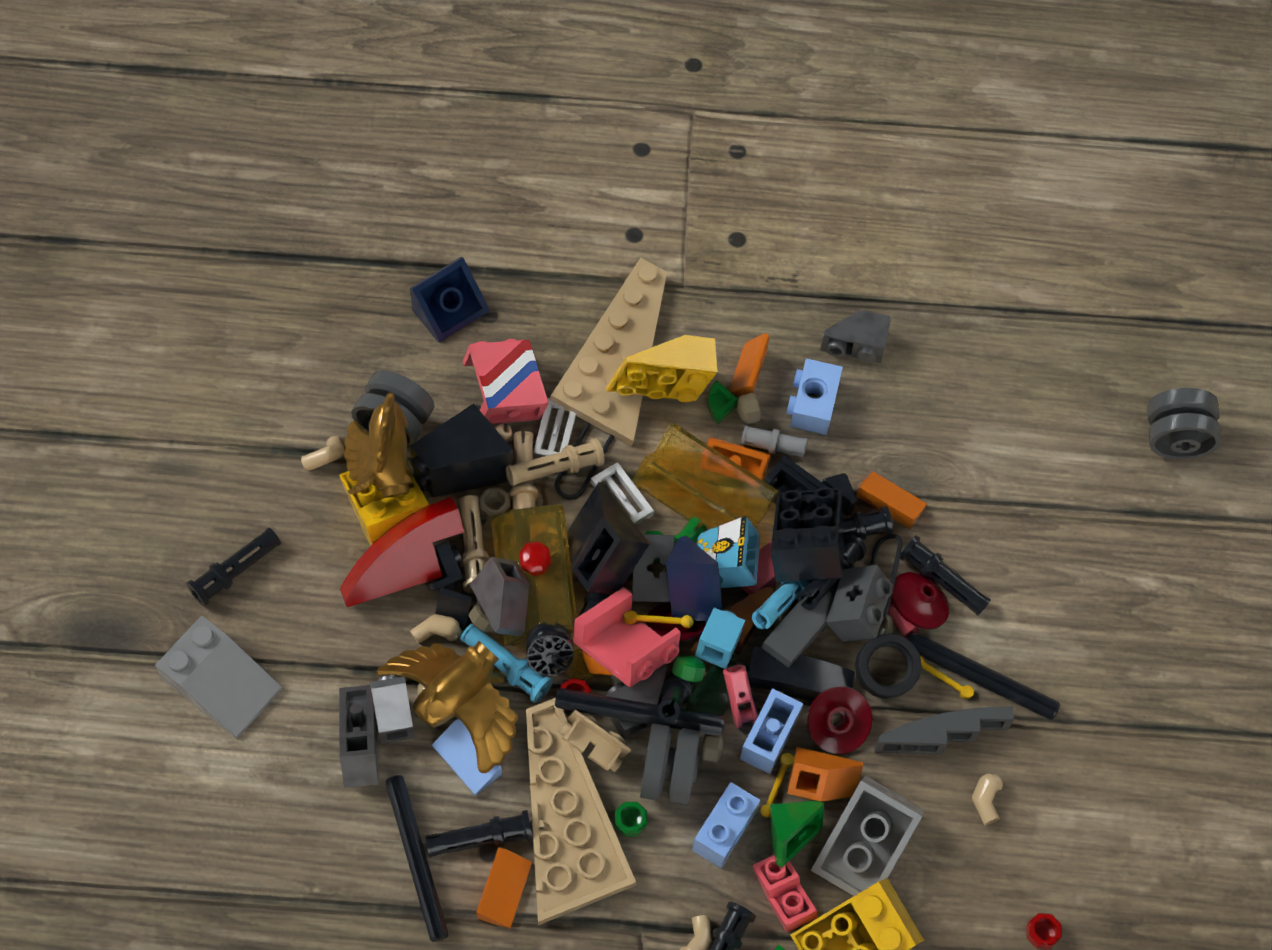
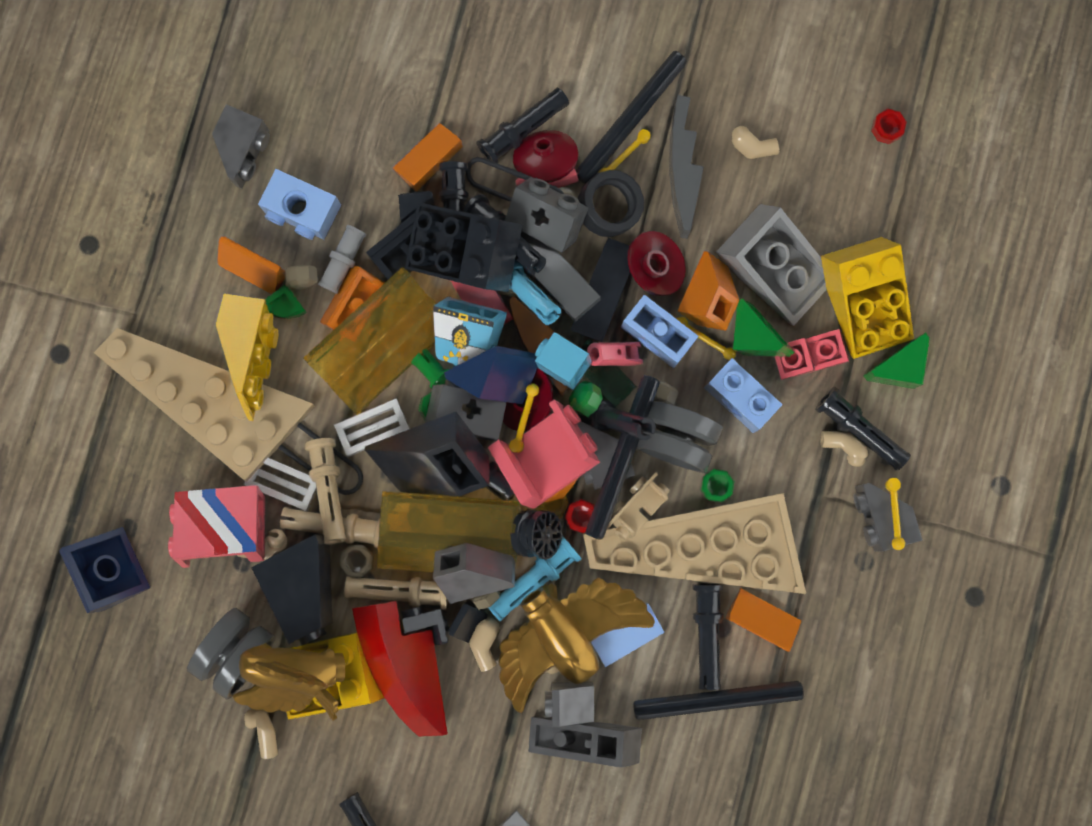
camera: 75 degrees left, 20 degrees up
red tile [519,541,552,576] -> none

